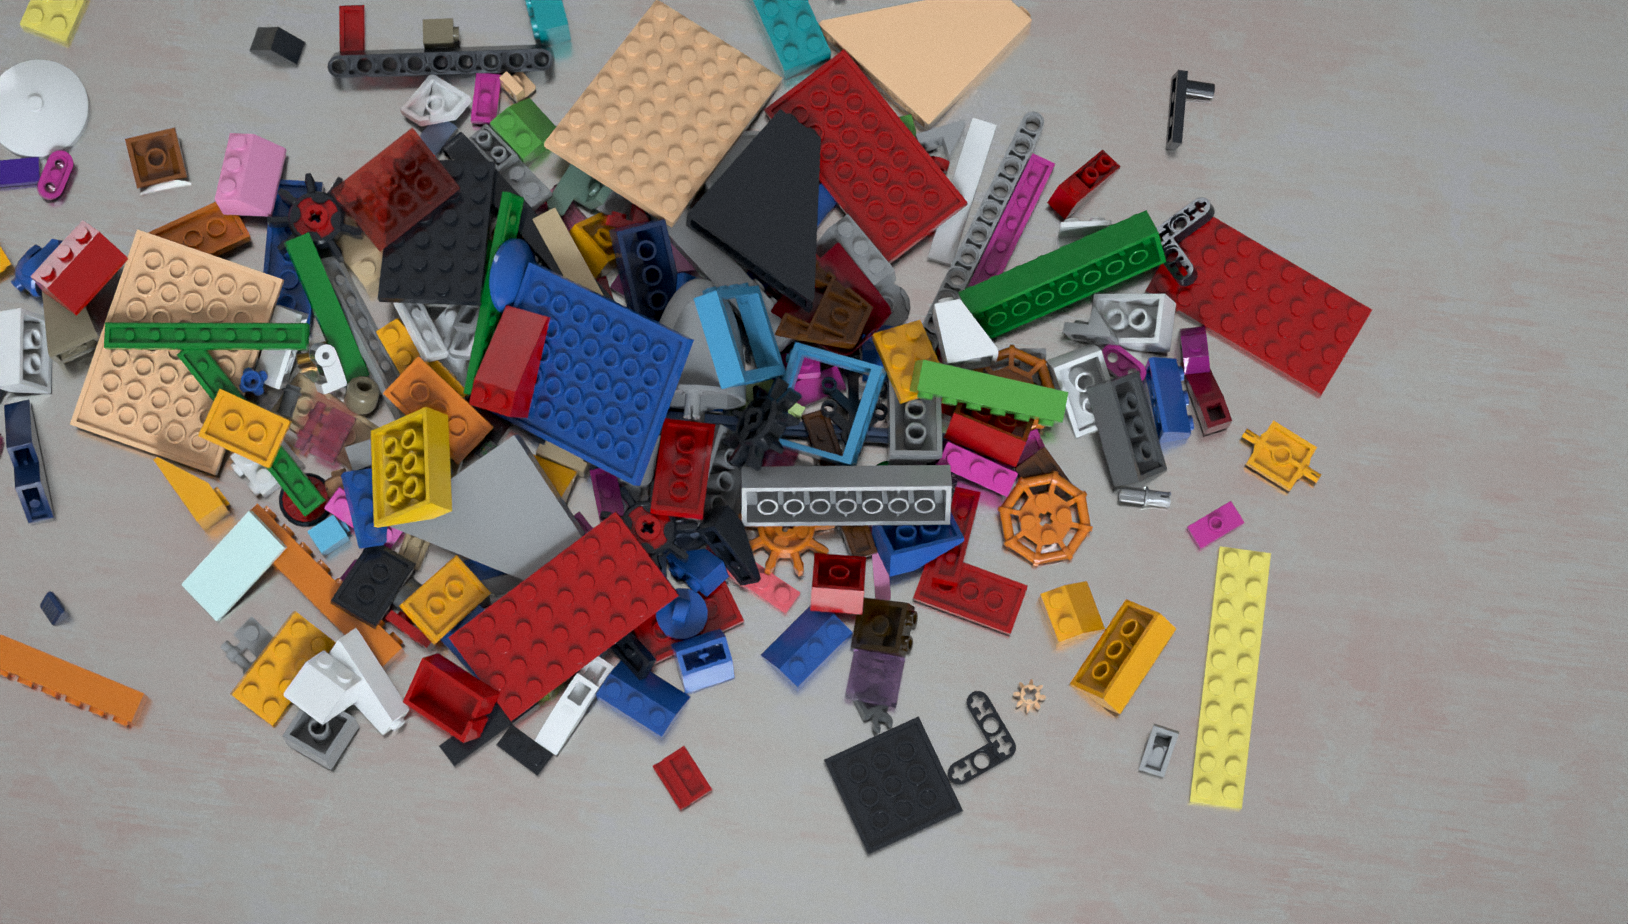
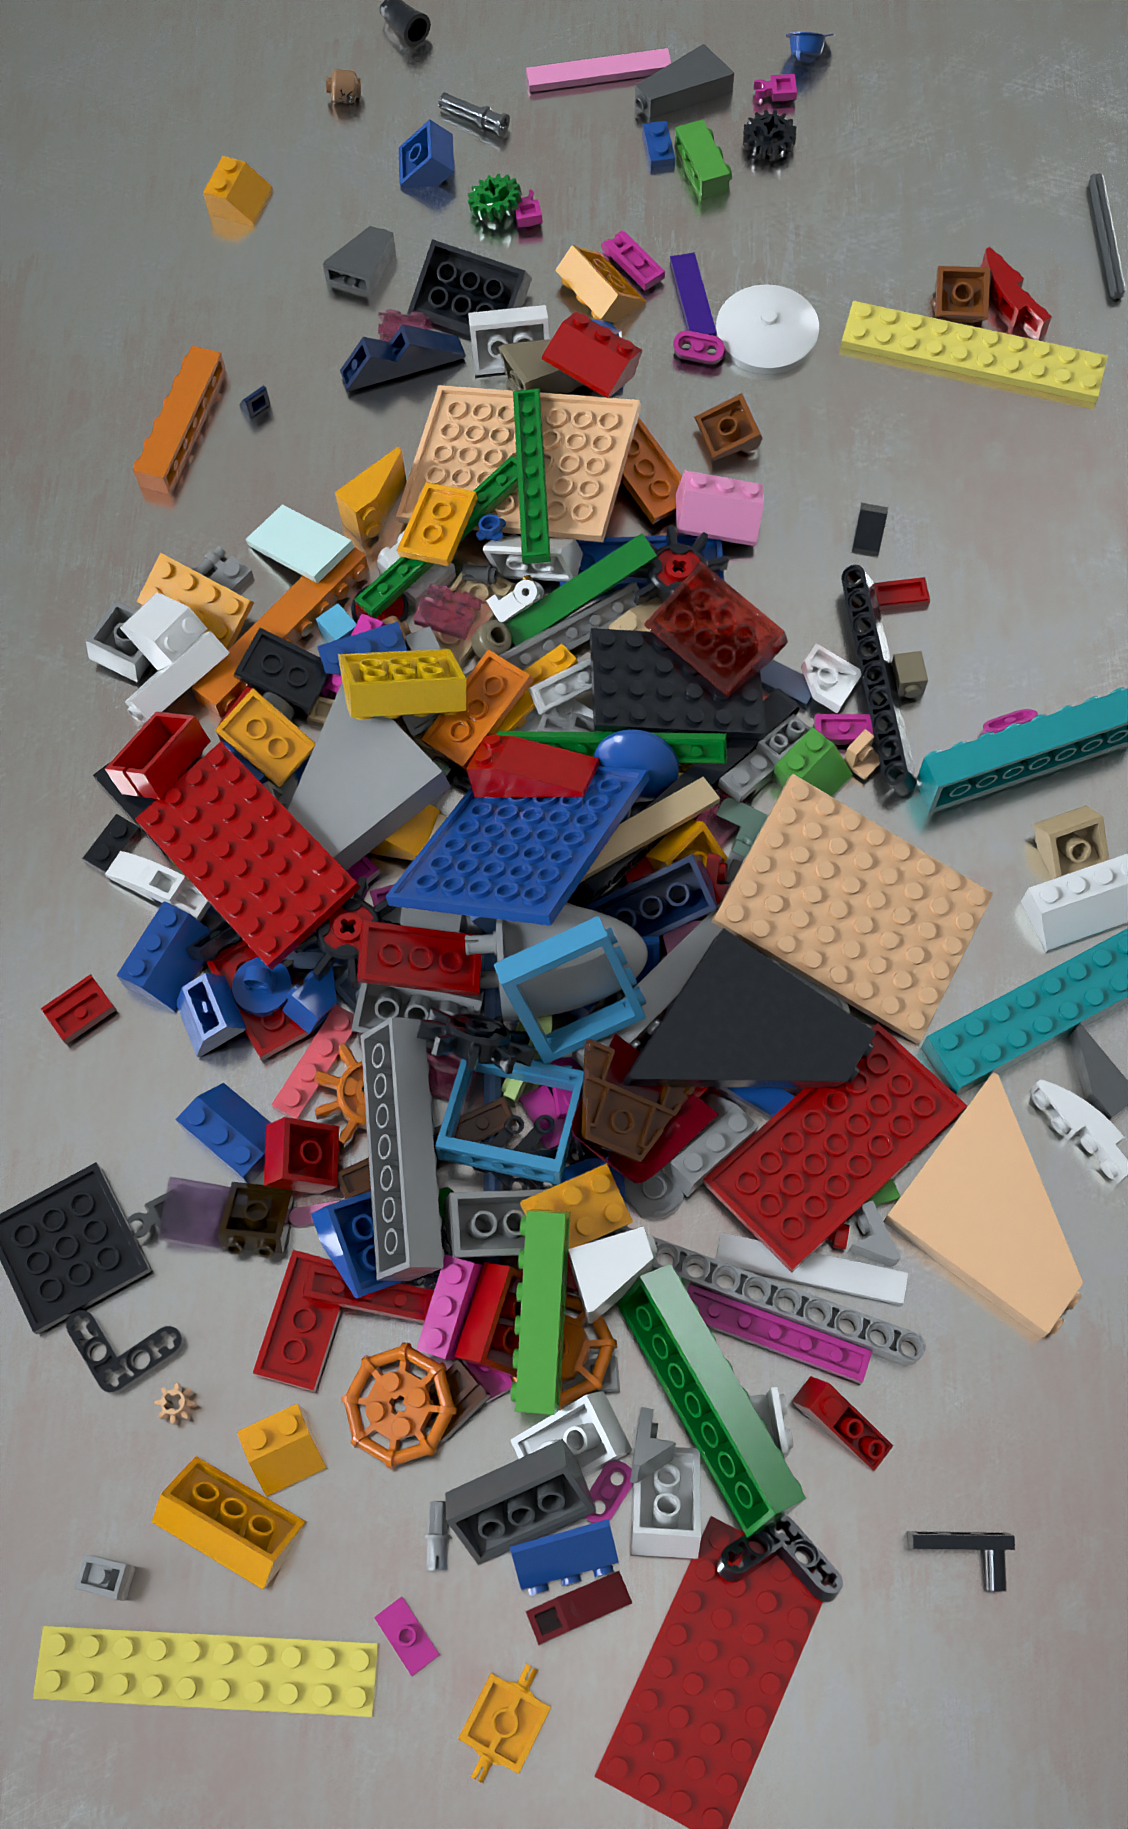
camera: 90 degrees right, 10 degrees down
black slope [696,505,761,586] -> none
magenta slope [1180,326,1210,374] -> none

